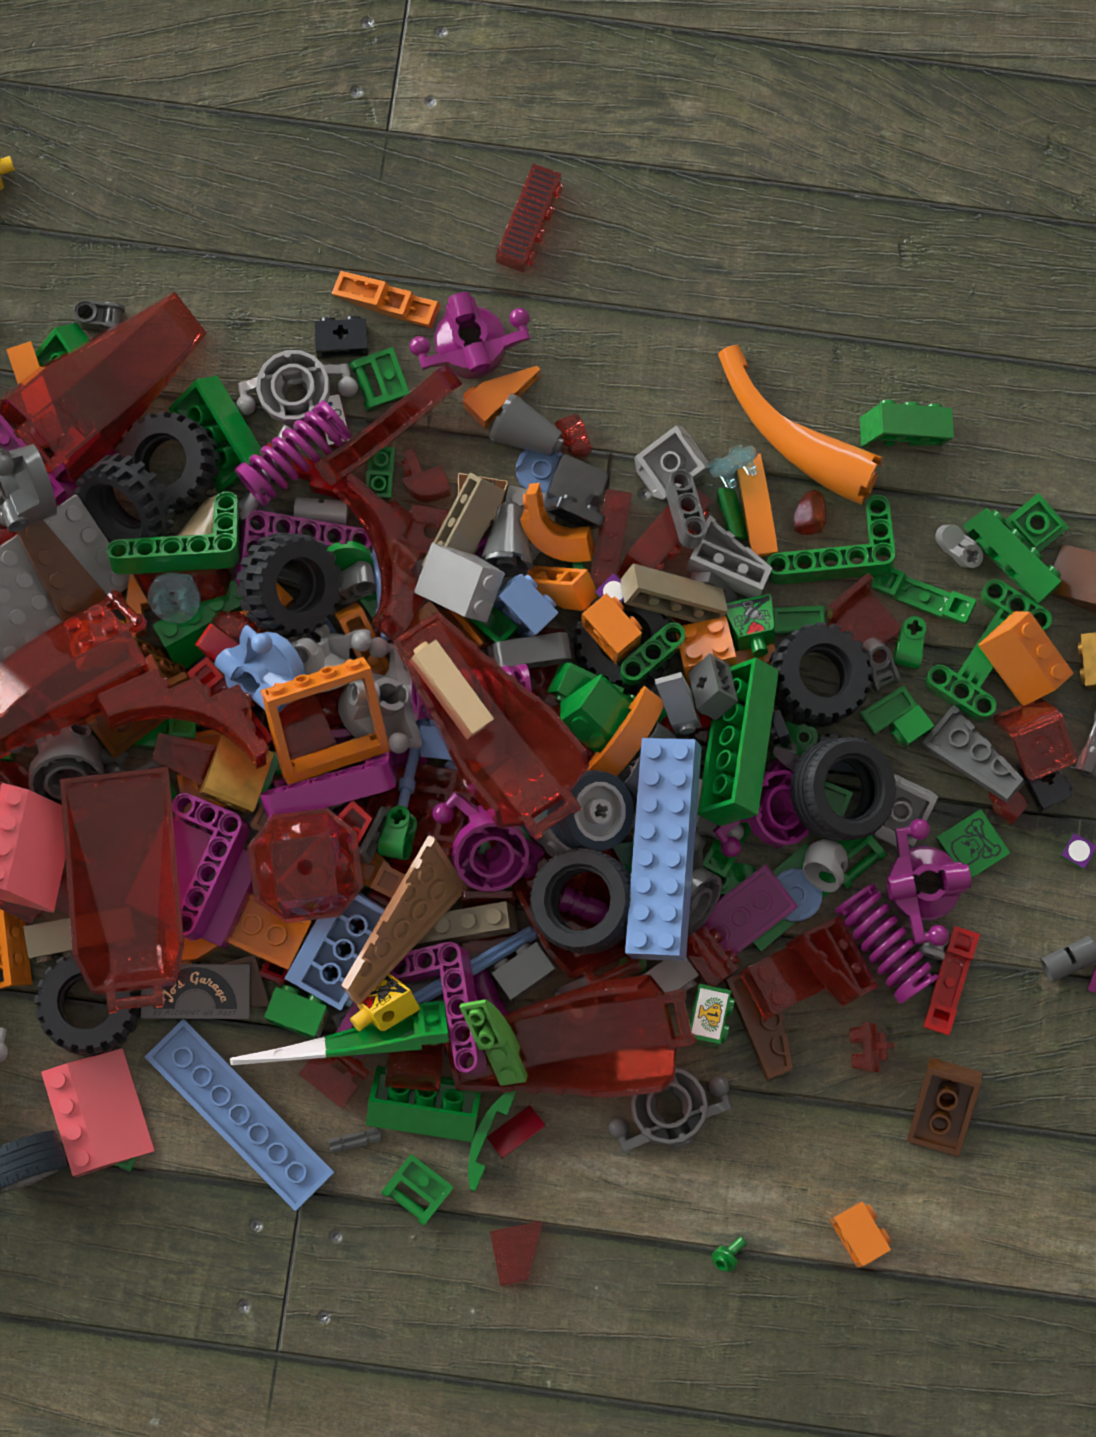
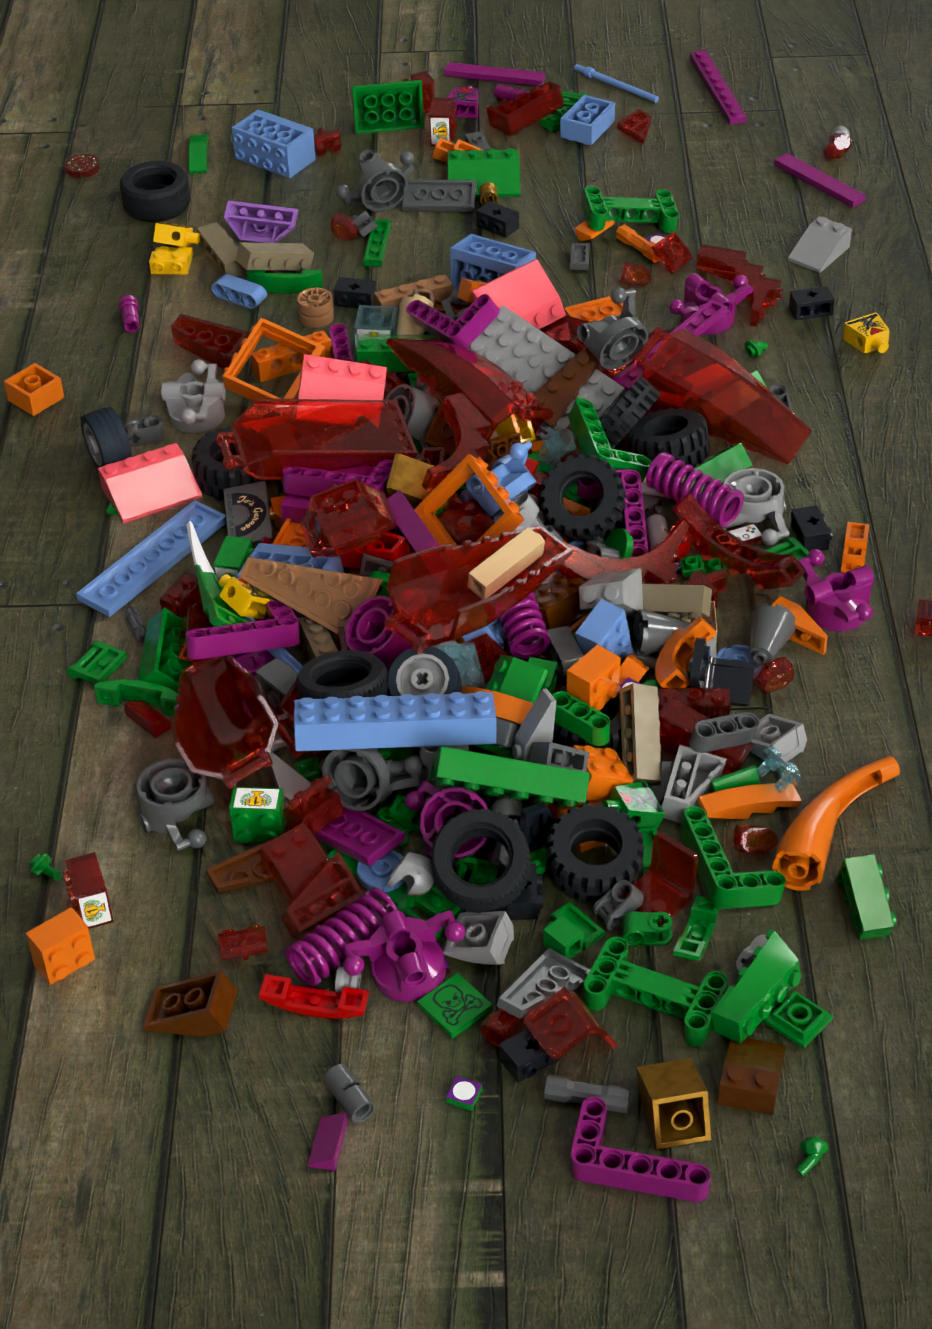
camera: 85 degrees right, 35 degrees down
bright green slope [460,999,528,1086] -> none
clear red wing [490,1221,542,1286] -> none
orange slope [978,611,1074,706] -> none
none -> clear red brick [63,852,114,929]

